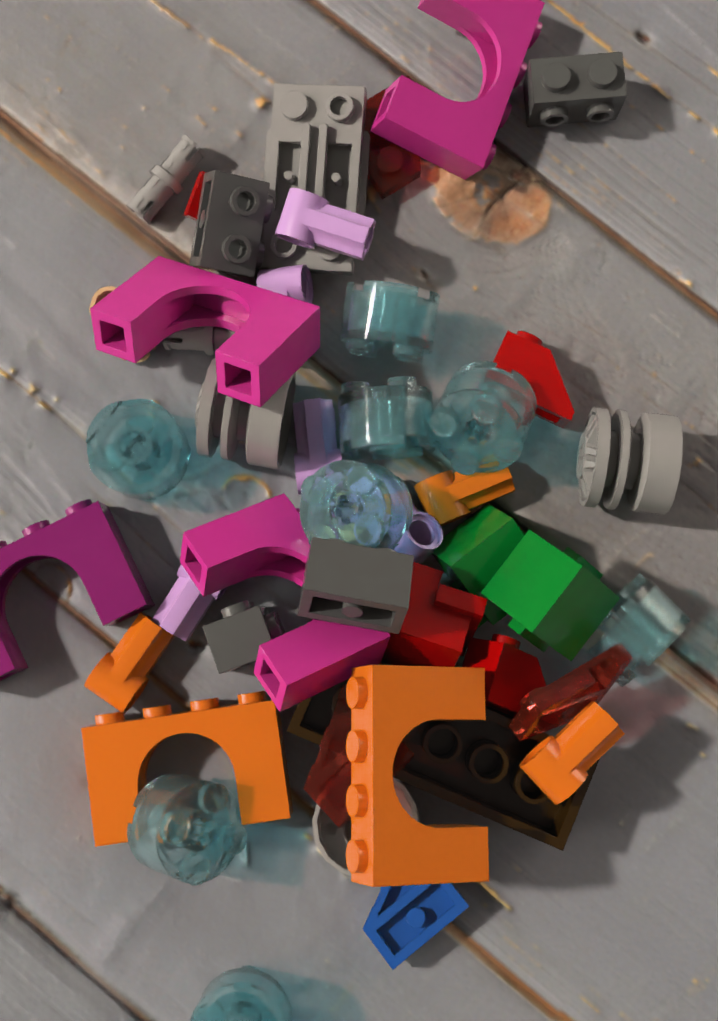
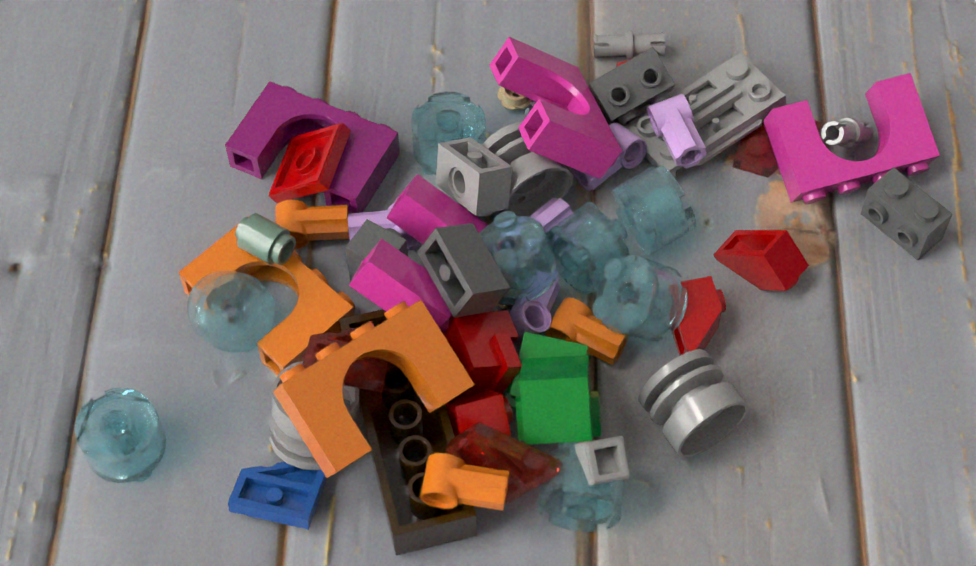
camera: 50 degrees right, 25 degrees down
none -> sand green brick [235,213,296,265]
none -> red tile [268,123,351,203]
none -> light grey brick [436,137,512,216]
none -> light grey slope [574,436,631,485]
none -> red slope [713,230,809,291]
none -> light grey pin [821,118,873,148]

